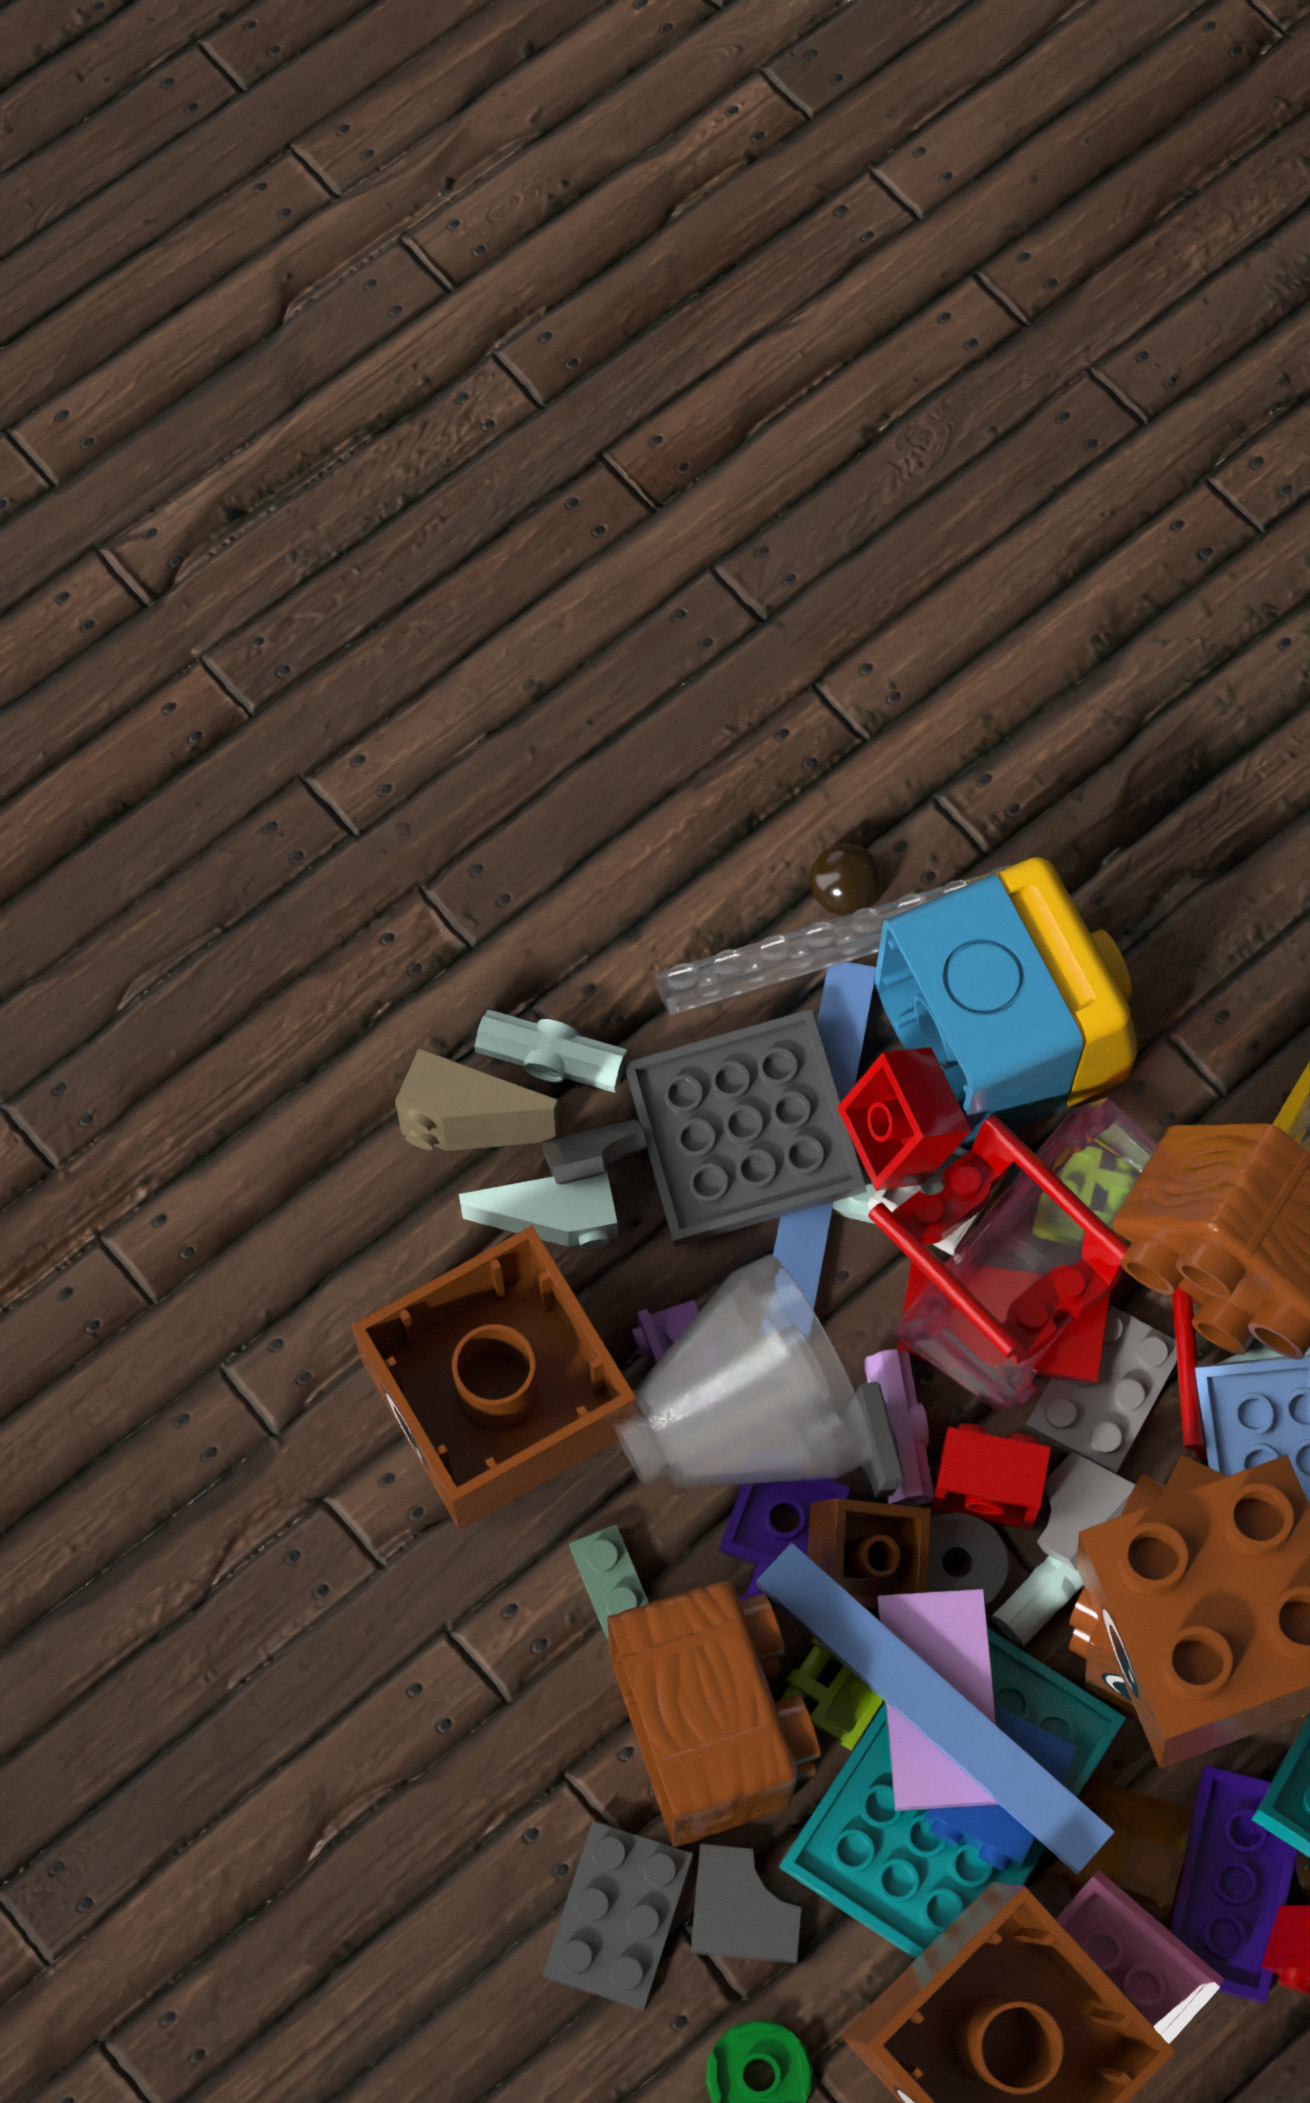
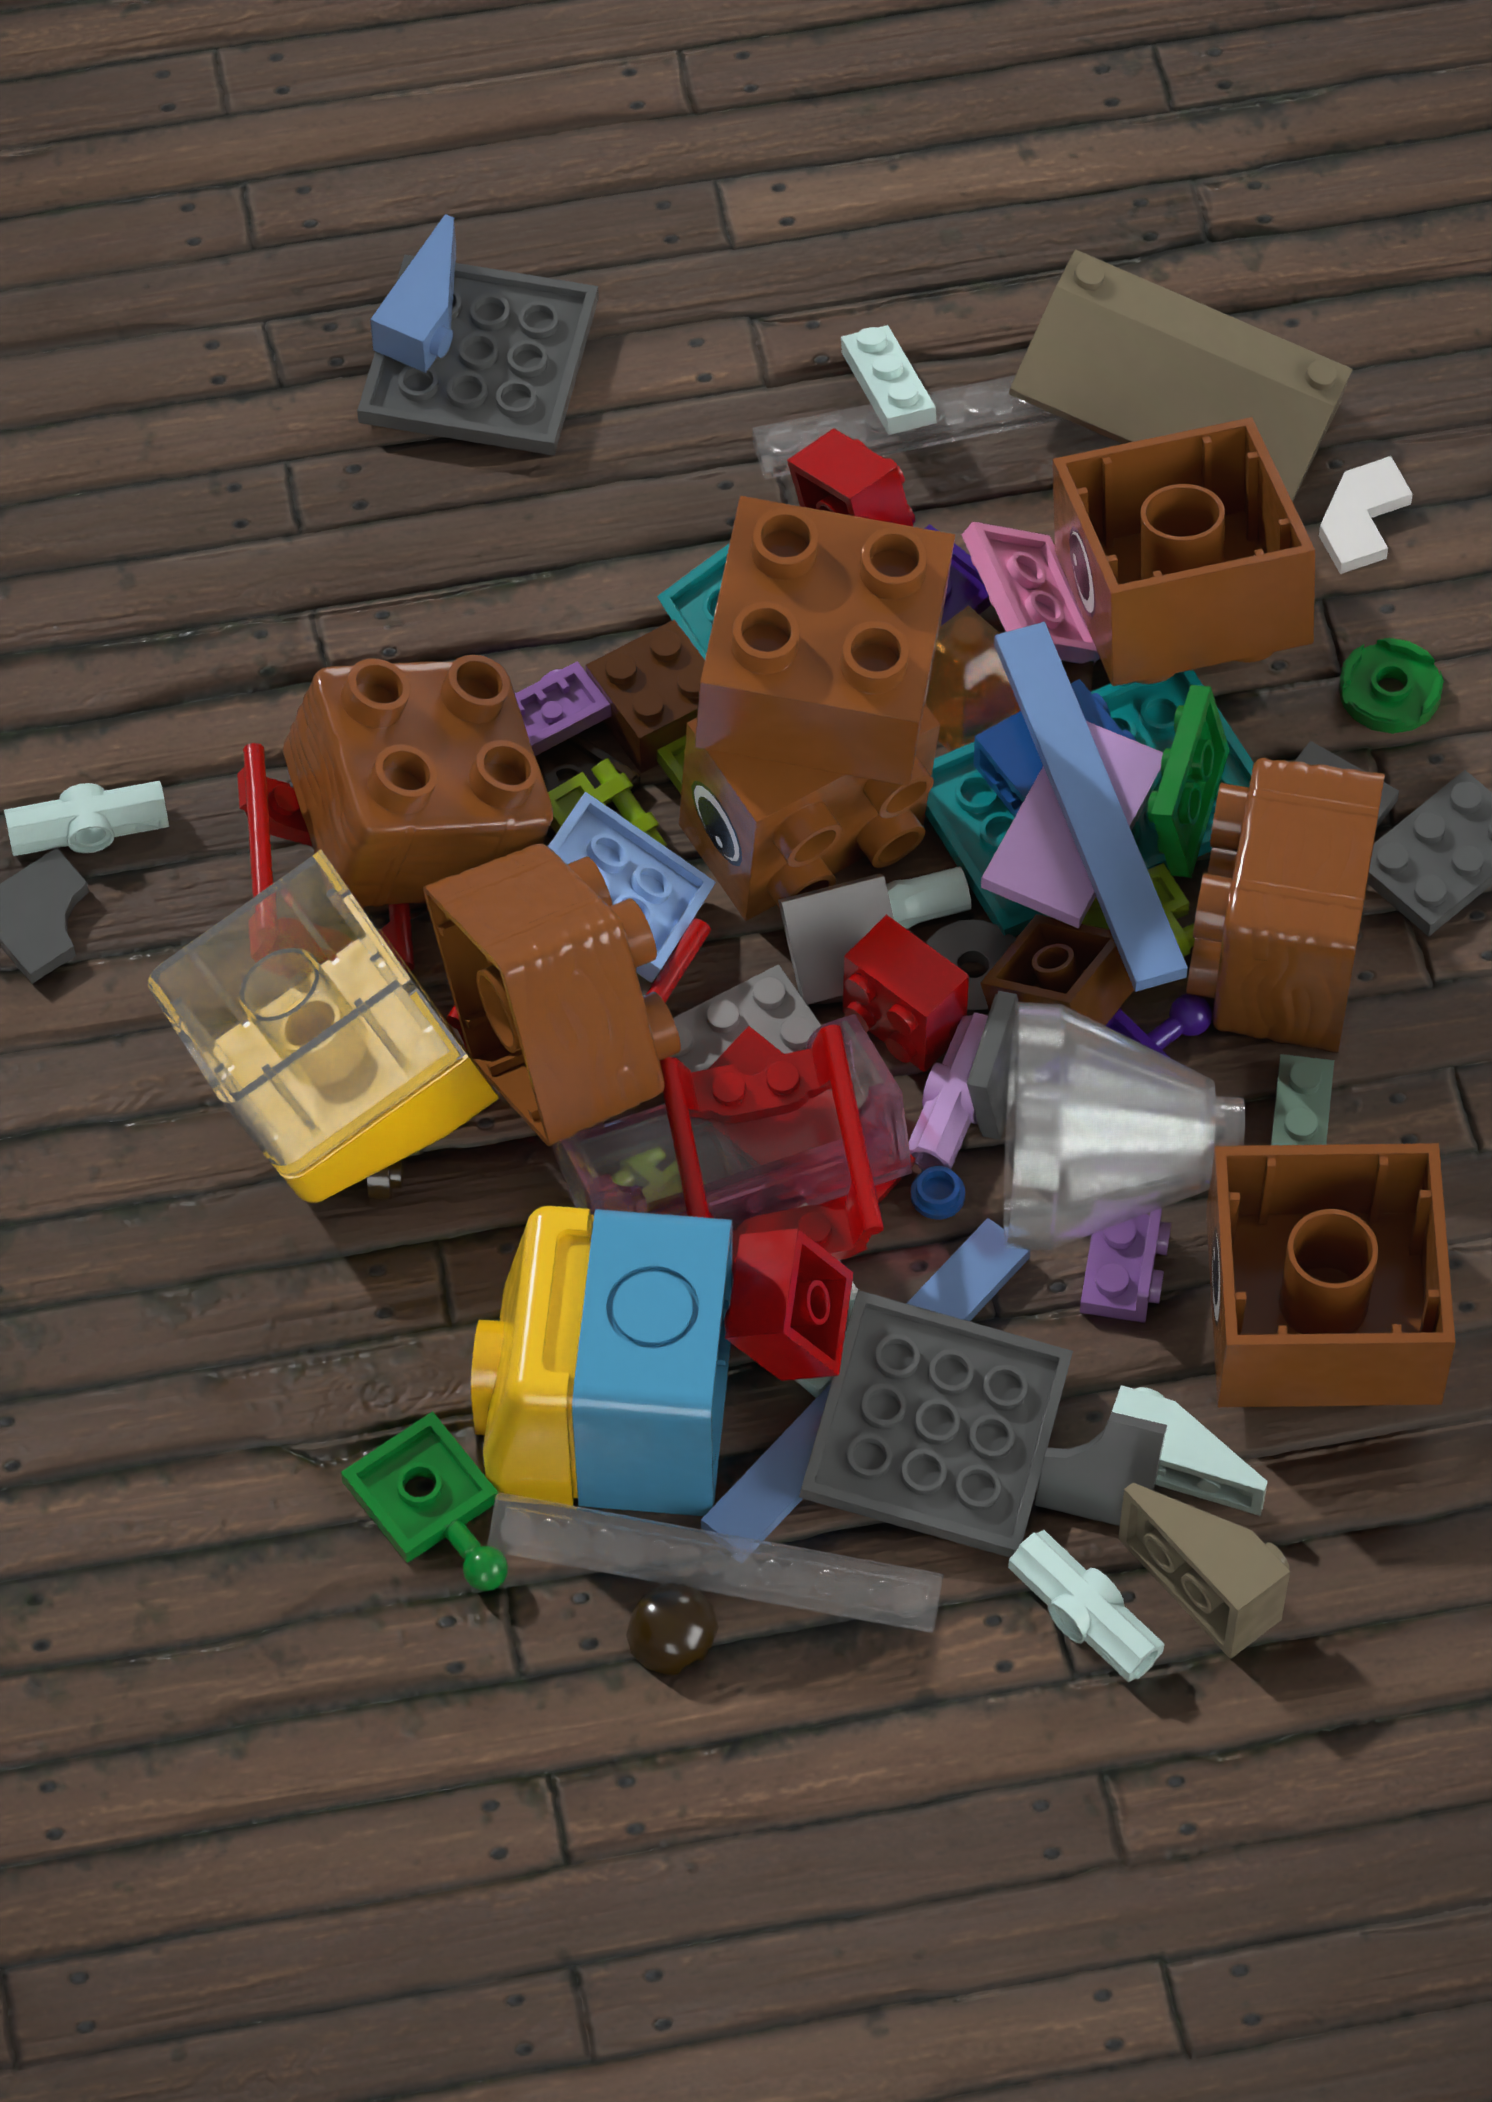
camera: 150 degrees left, 10 degrees down
none -> green plate [341,1411,508,1591]
none -> blue plate [911,1166,965,1220]
none -> green plate [1148,685,1230,878]

